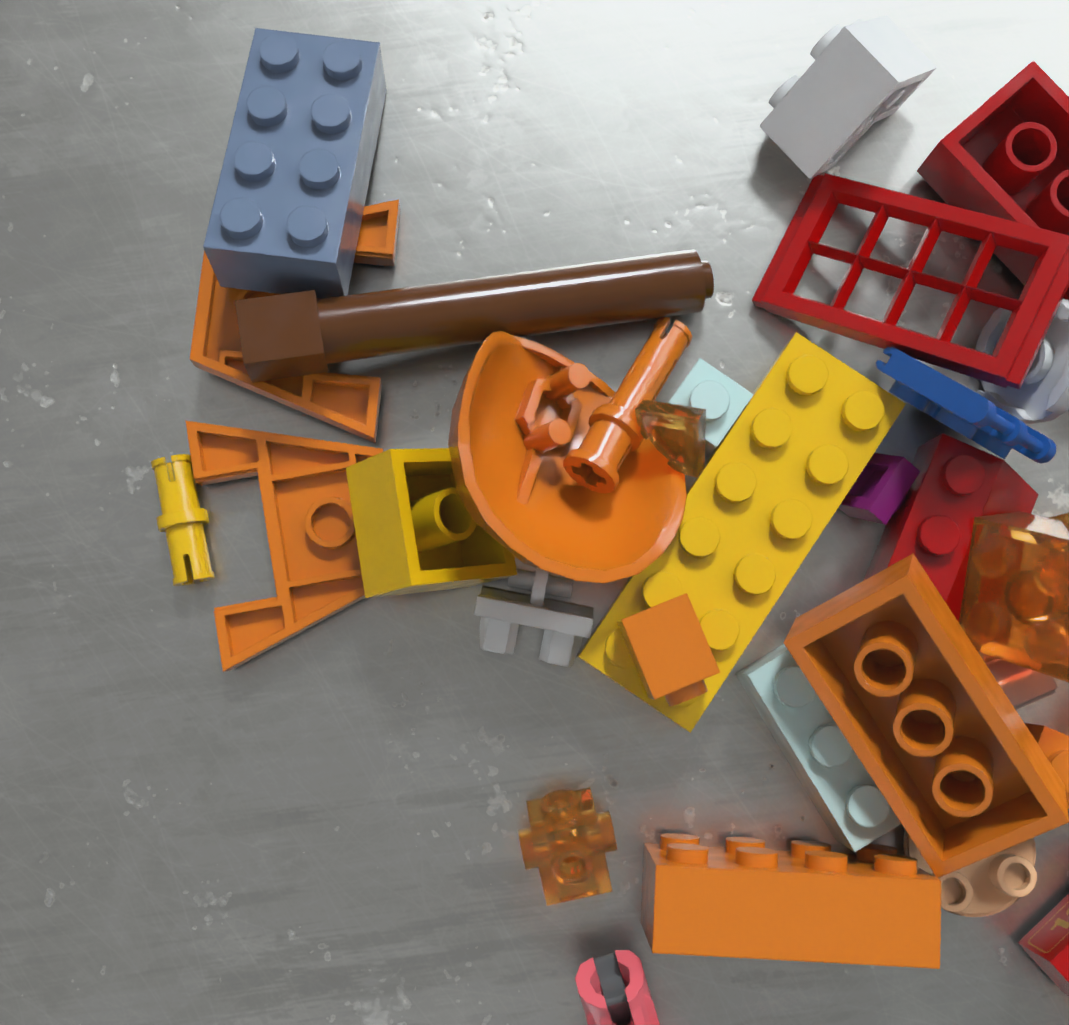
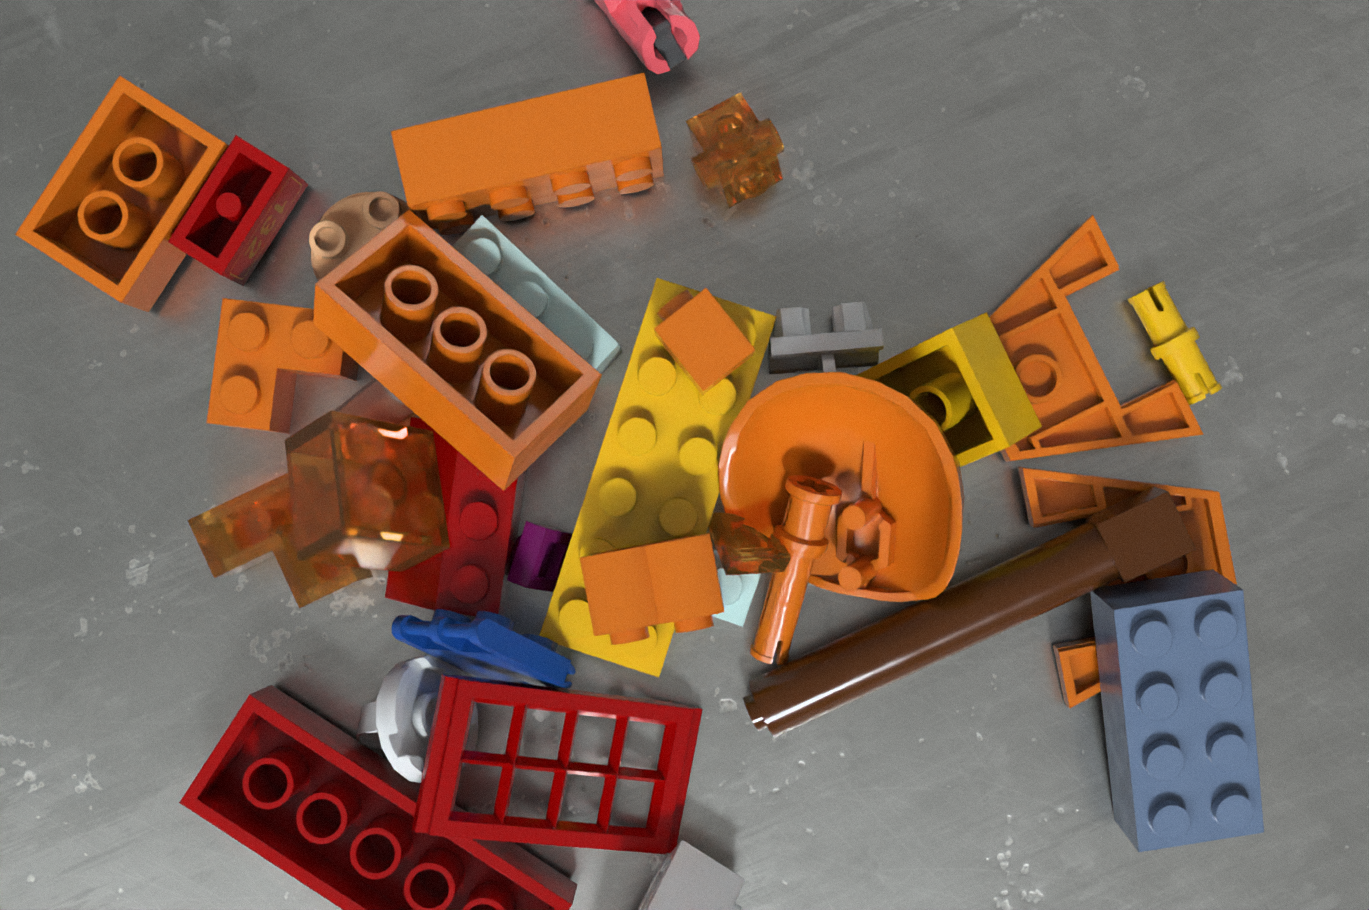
camera: 160 degrees right, 5 degrees up
none -> orange brick [580,532,724,645]

